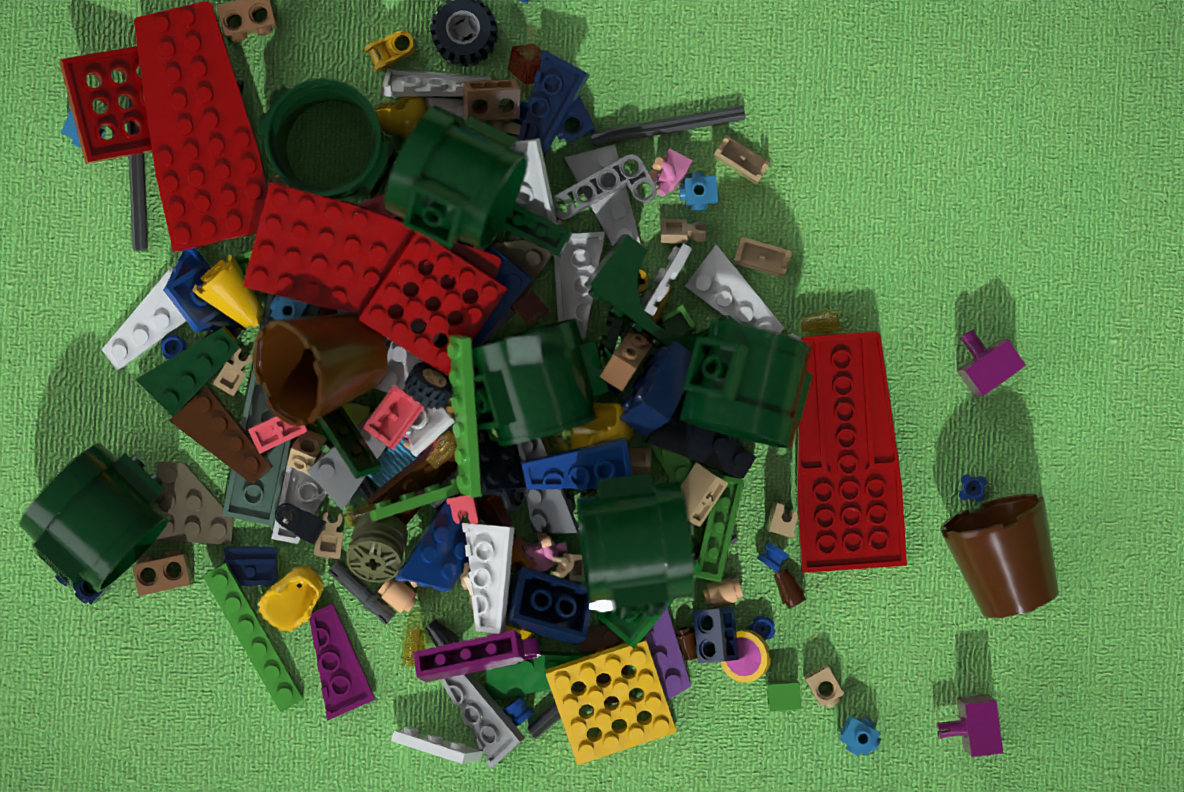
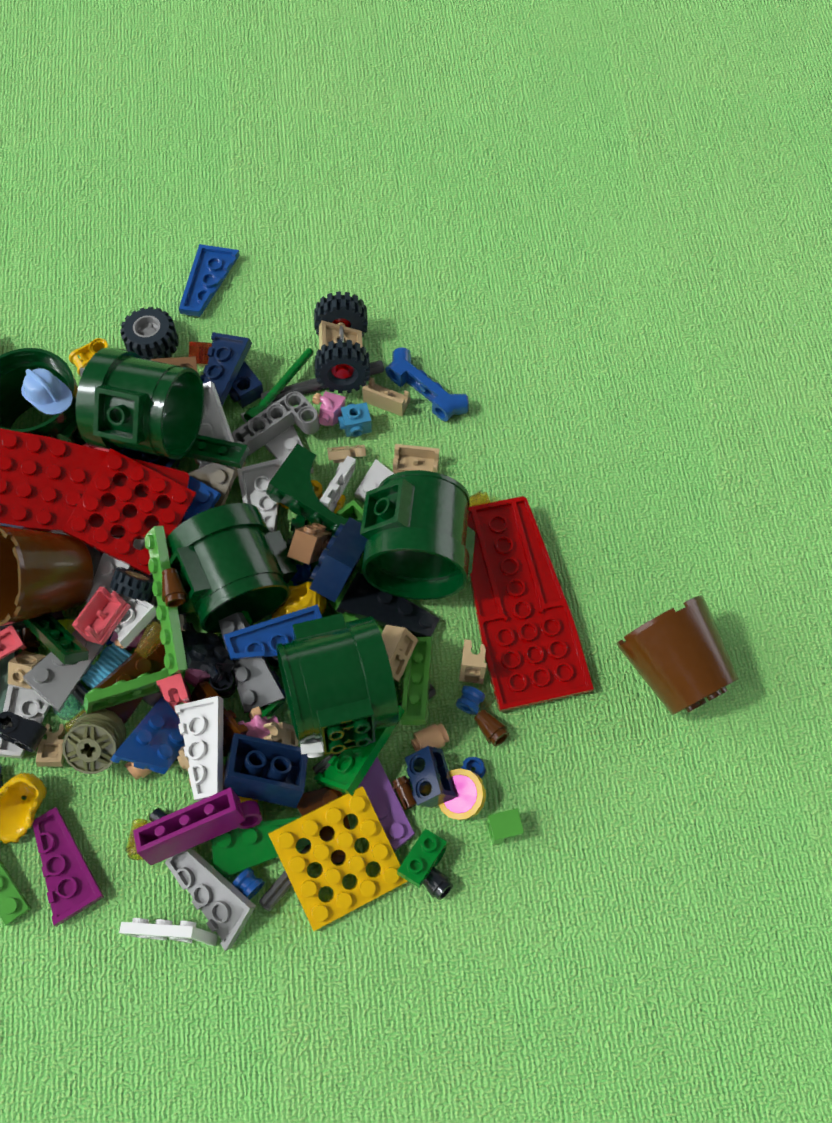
camera: 15 degrees left, 25 degrees down
dark grey pin [328,560,396,625] -> none
light nougat brick [378,578,418,614] -> none
clear green slope [506,330,564,365] -> none
tan brick [804,664,844,708] -> none
dark azure brick [838,714,881,756] -> none
magenta brick [936,694,1003,757] -> none
magenta brick [957,329,1026,397] -> none
blue plate [959,474,987,502] -> none
none -> light blue piece [21,368,73,415]
none -> reddish brown cone [162,568,187,607]
none -> green piece [244,348,313,422]
none -> black plate [314,291,370,394]
none -> blue plate [385,347,469,421]
none -> green plate [397,828,447,888]
none -> black cone [423,867,453,900]

